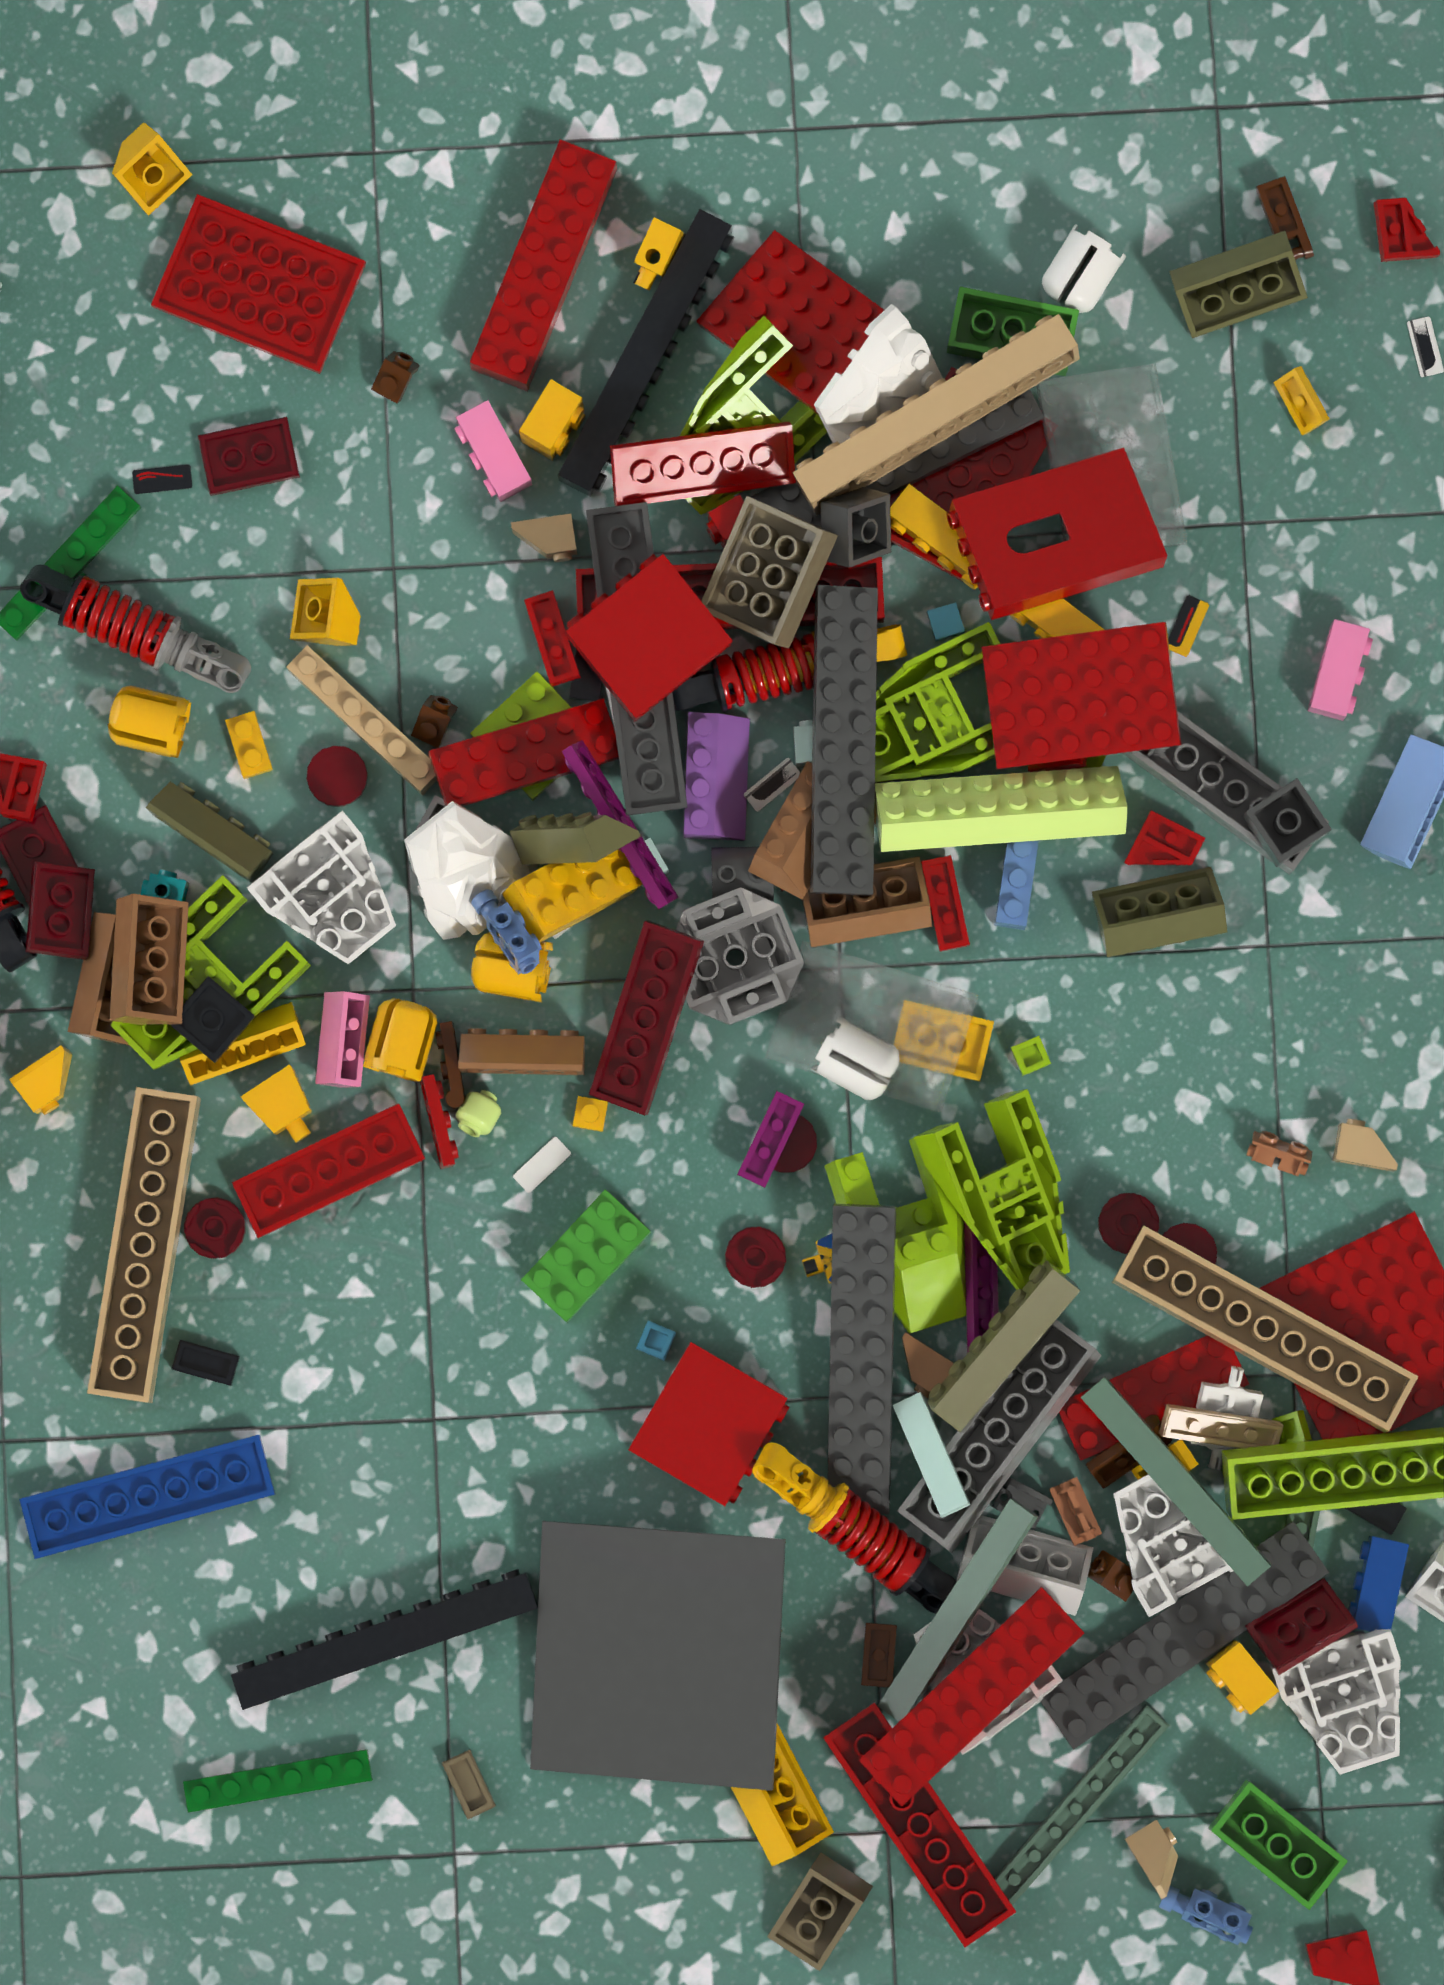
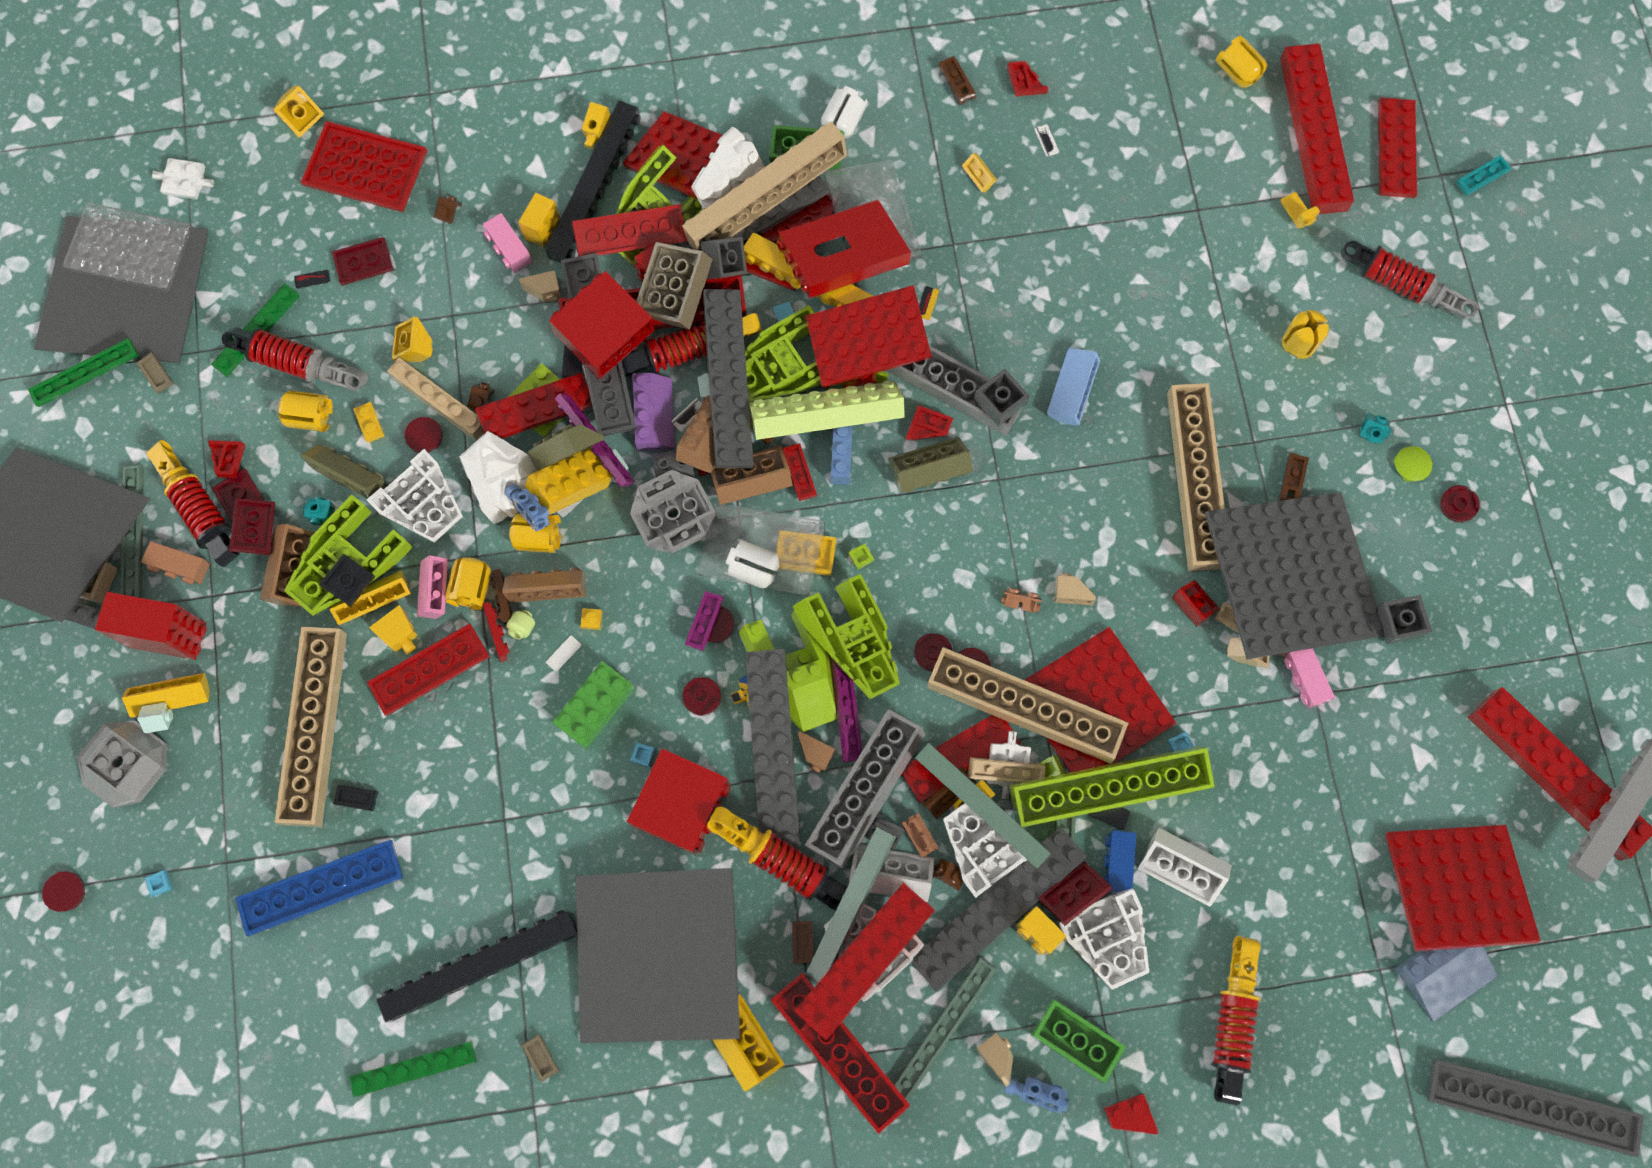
camera: 10 degrees left, 10 degrees down
yellow slope [9,1045,72,1115] -> none
medium nougat slope [109,894,189,1025] -> none
dark red tile [184,1197,246,1259] -> none
red brick [470,139,617,392] -> none
red plate [524,590,581,687] -> none
dark red plate [589,920,704,1116] -> none
dark tan slope [767,1852,873,1971] -> none
light aqua tile [893,1392,971,1518] -> none
olive brick [927,1260,1080,1432] -> none
olive slope [1169,231,1308,338] -> none
bright pink brick [1308,619,1373,721] -> none

